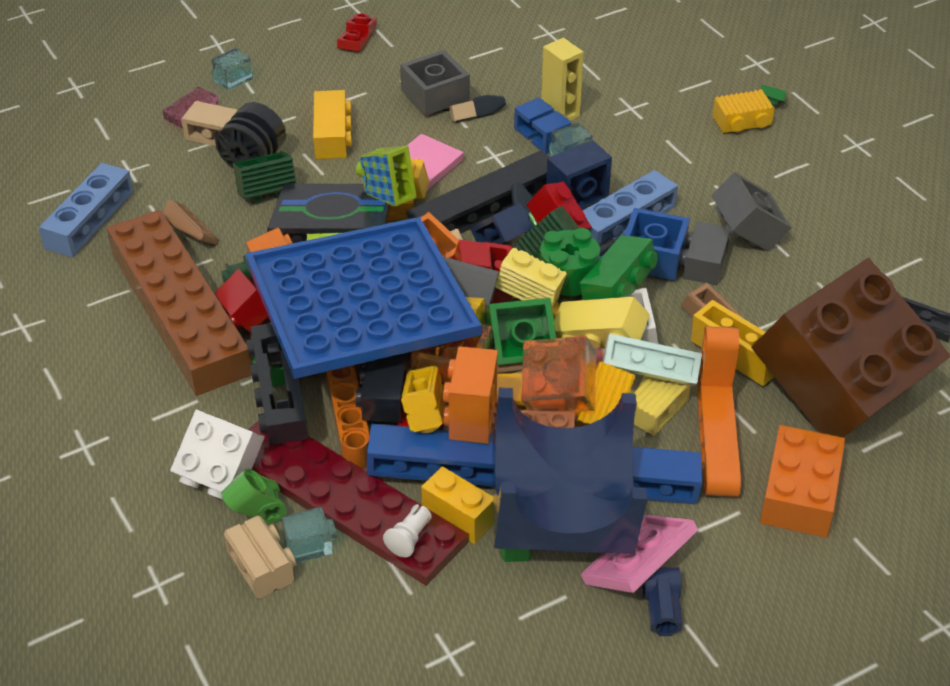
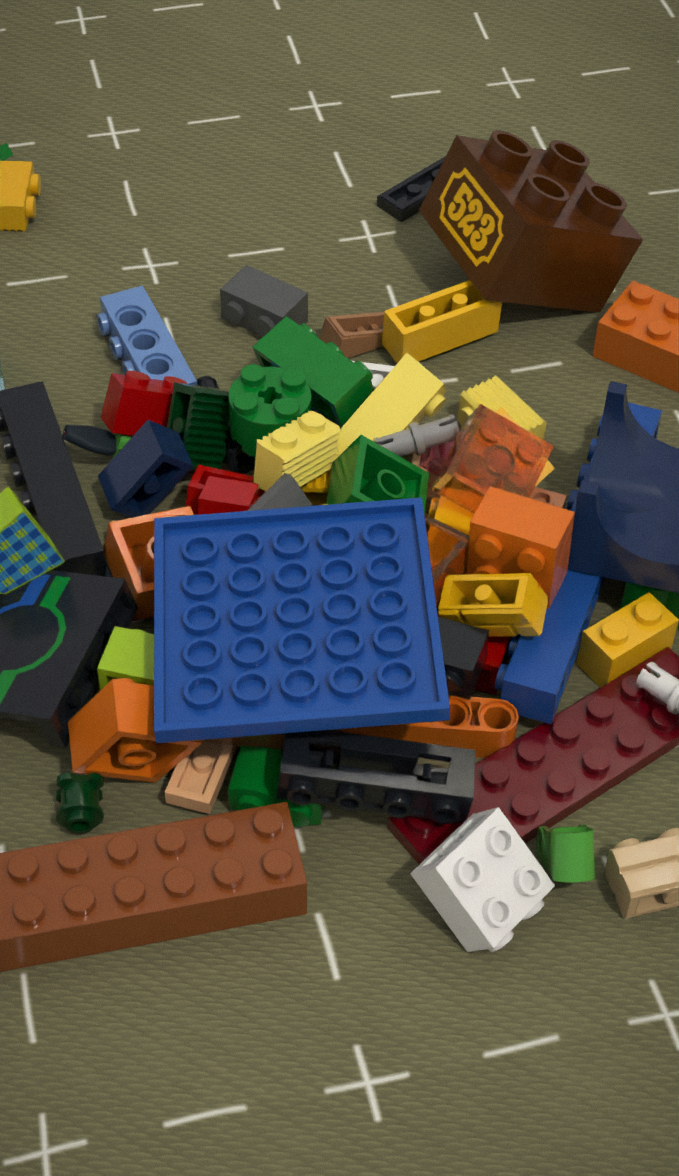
camera: 75 degrees left, 5 degrees up
red brick [214,268,268,333] -> none
clear light blue brick [282,507,337,563] -> none
dark blue brick [546,140,612,210] -> none
light aqua plate [602,333,702,386] -> none
blue brick [624,208,690,280] -> none
orange beam [697,326,741,497] -> none
dark grey brick [711,172,792,251] -> none
none -> light grey pin [373,414,461,457]

